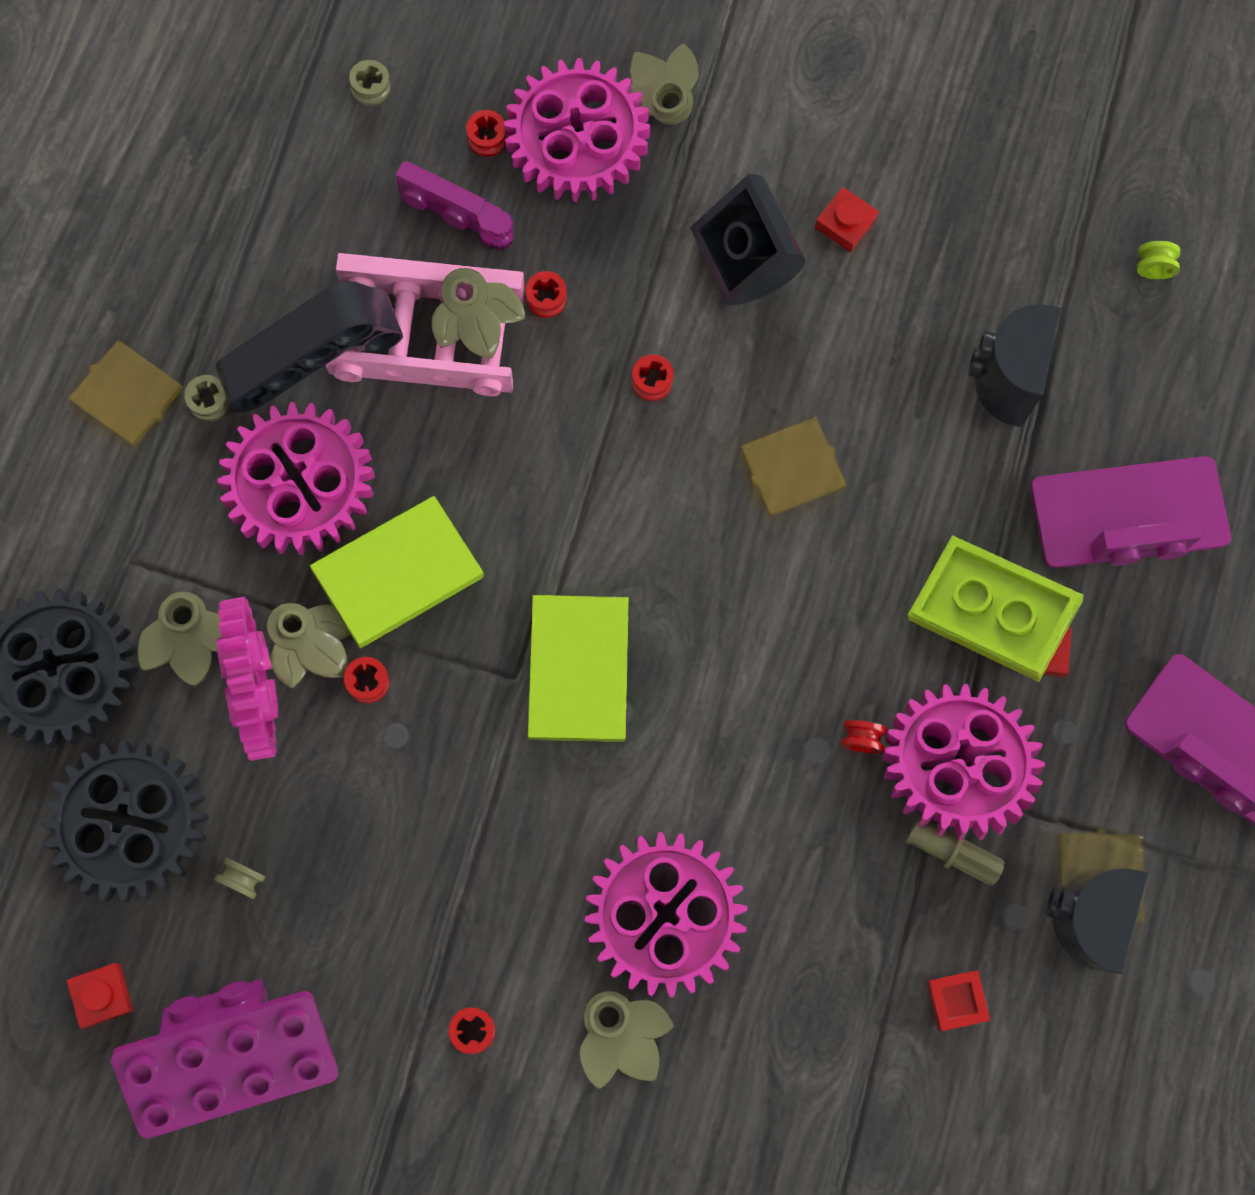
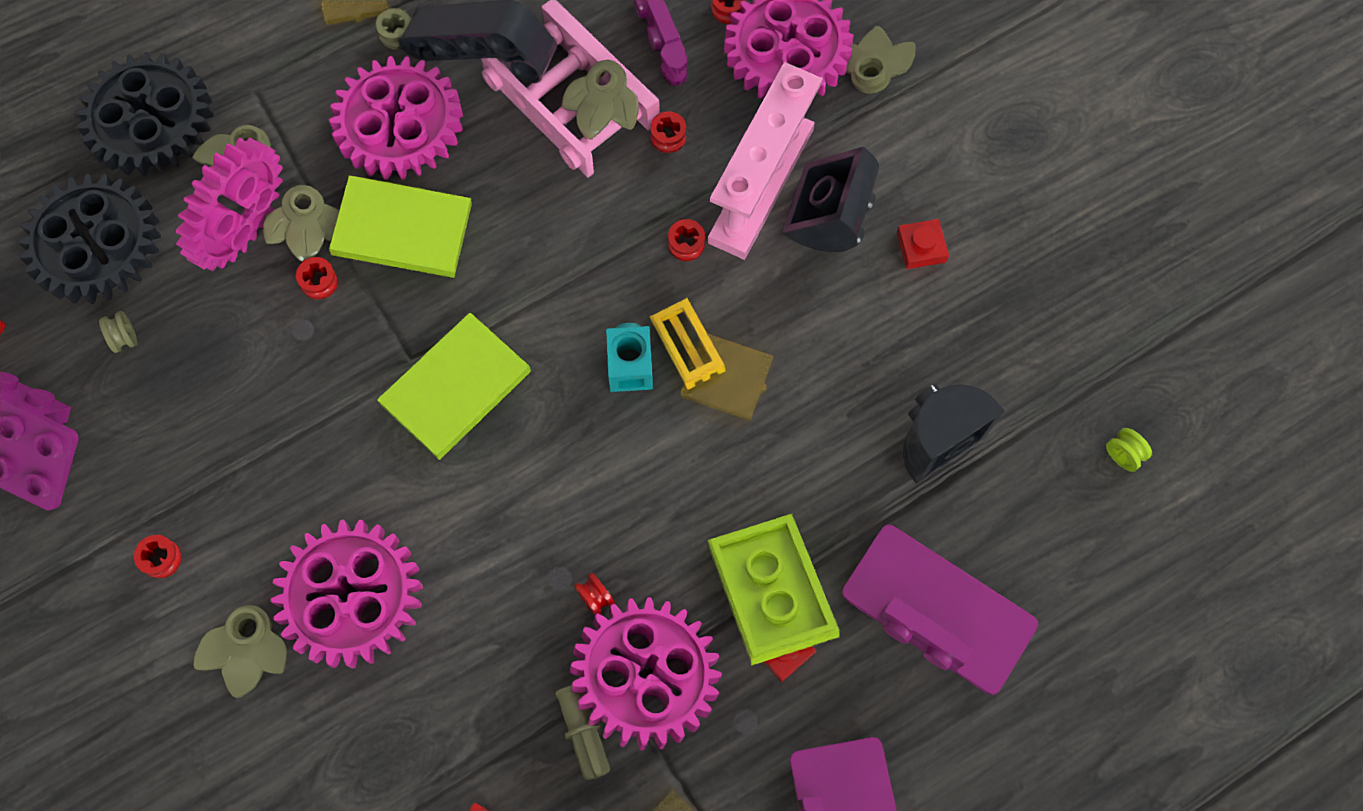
camera: 45 degrees right, 5 degrees down
none -> teal brick [606,323,653,392]
none -> yellow tile [650,298,726,390]
none -> bright pink fence [708,62,823,260]

